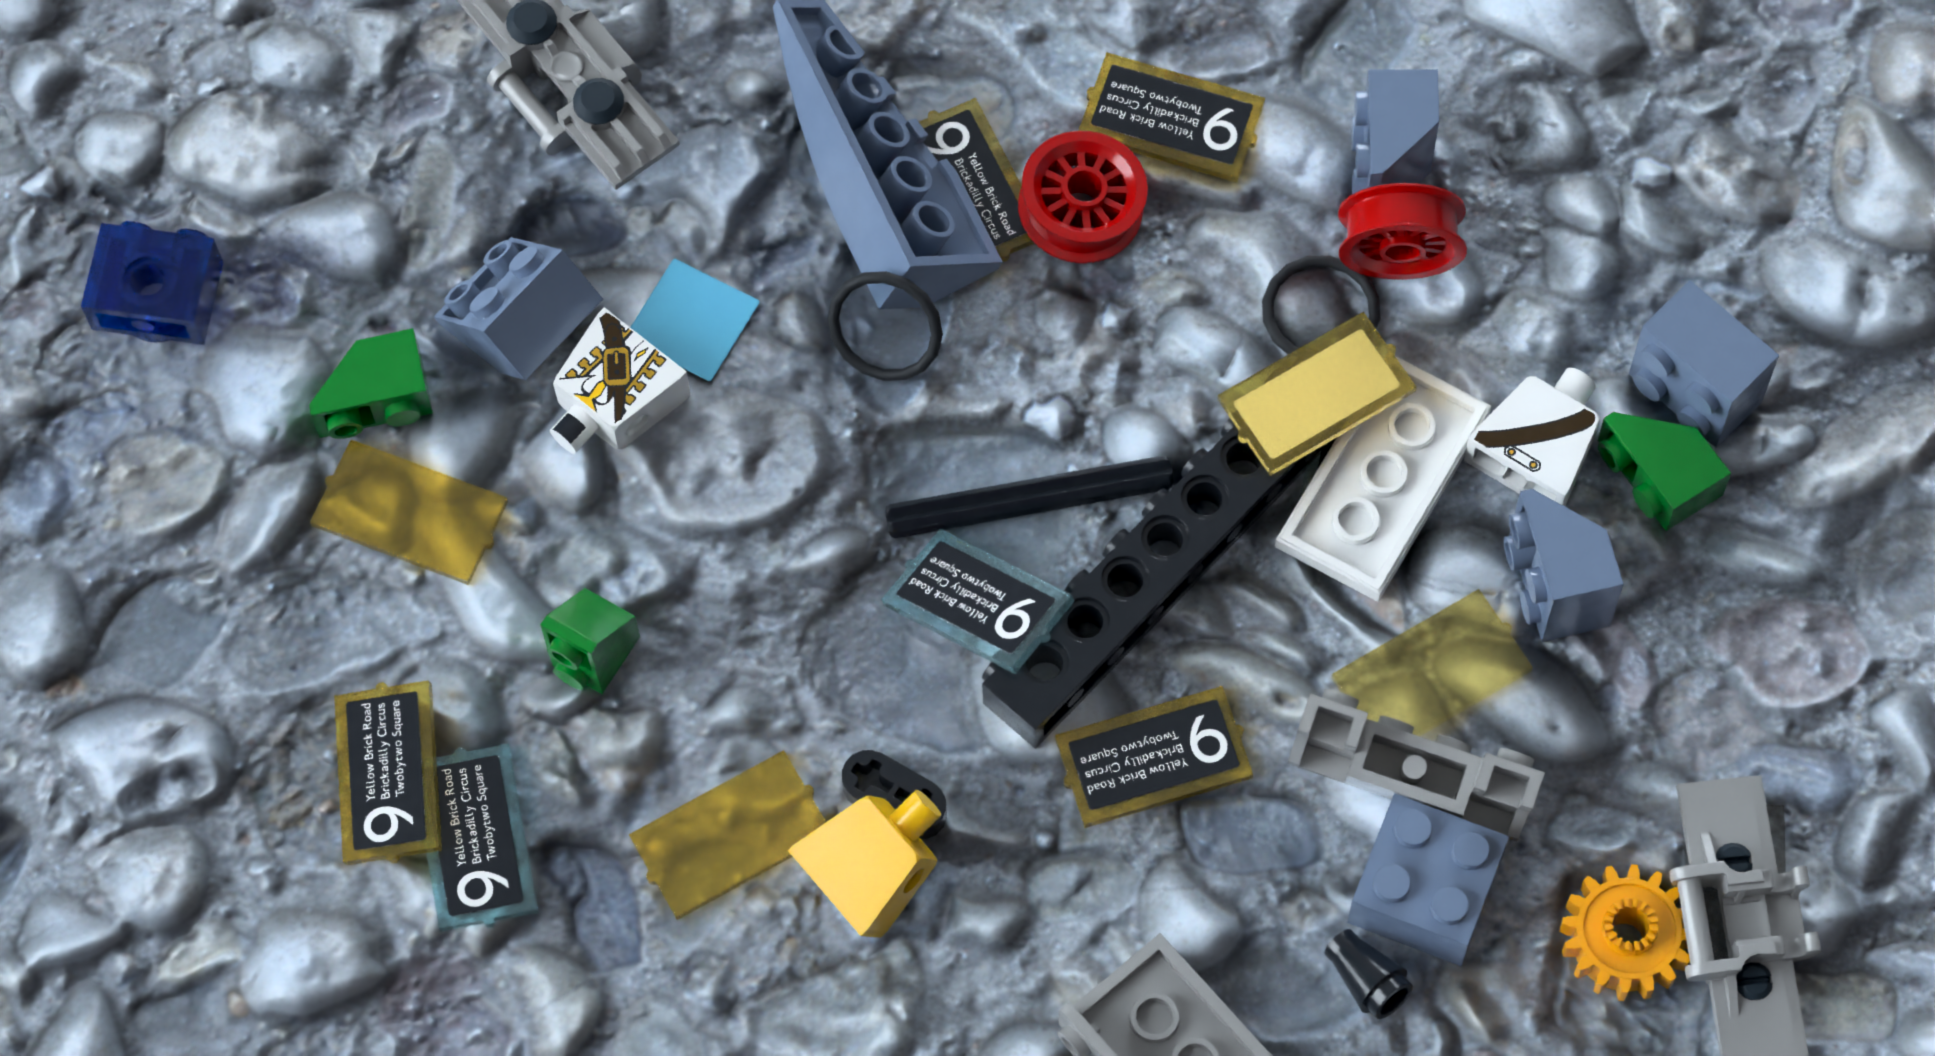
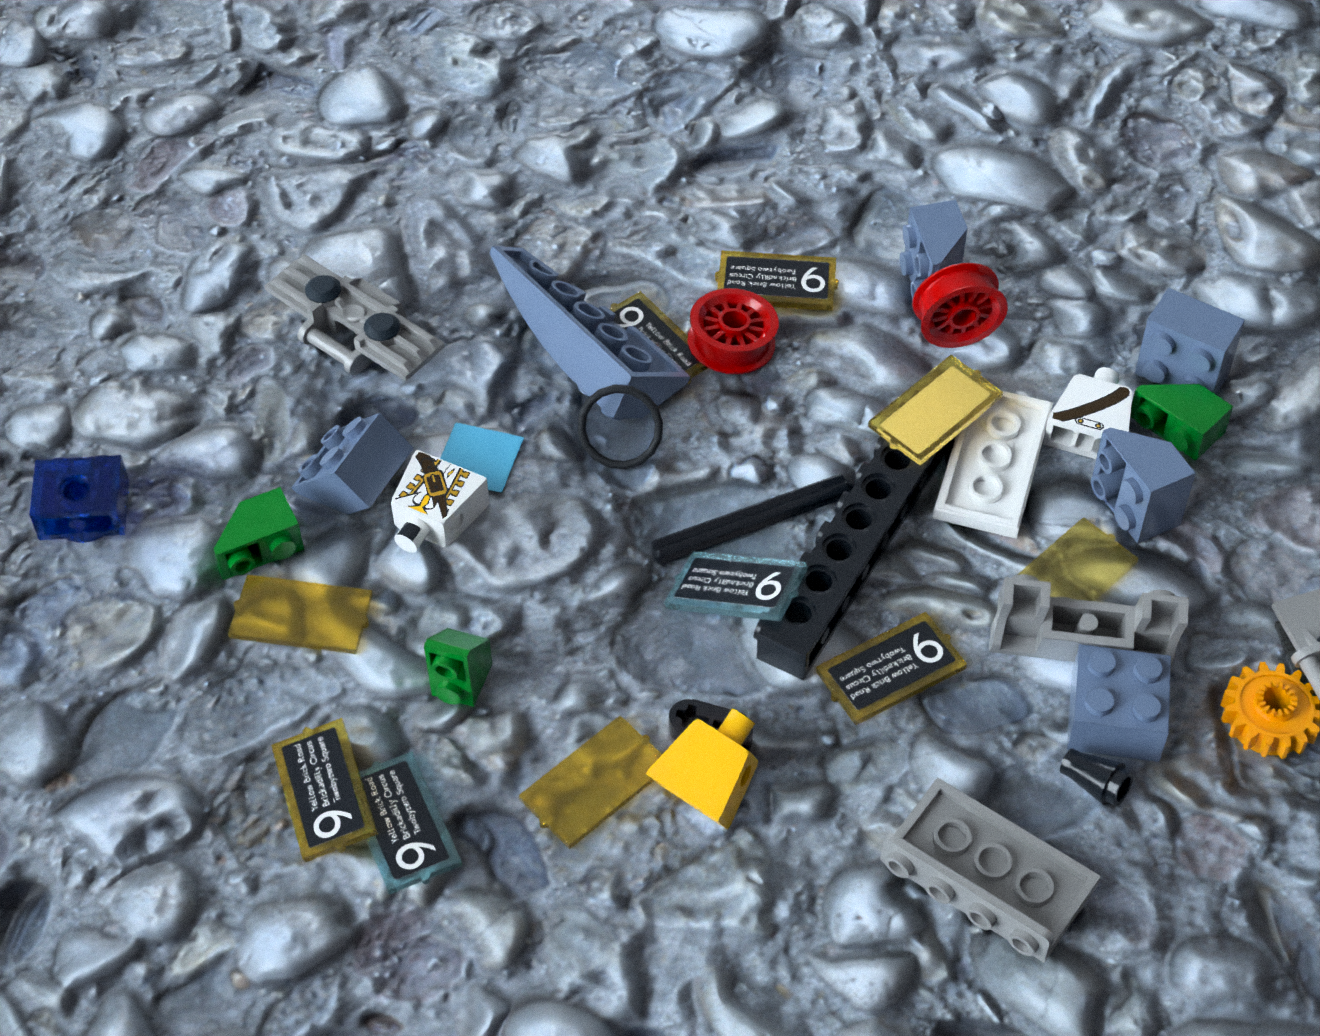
camera: 15 degrees left, 15 degrees down
black piece [1262,255,1381,362] -> none

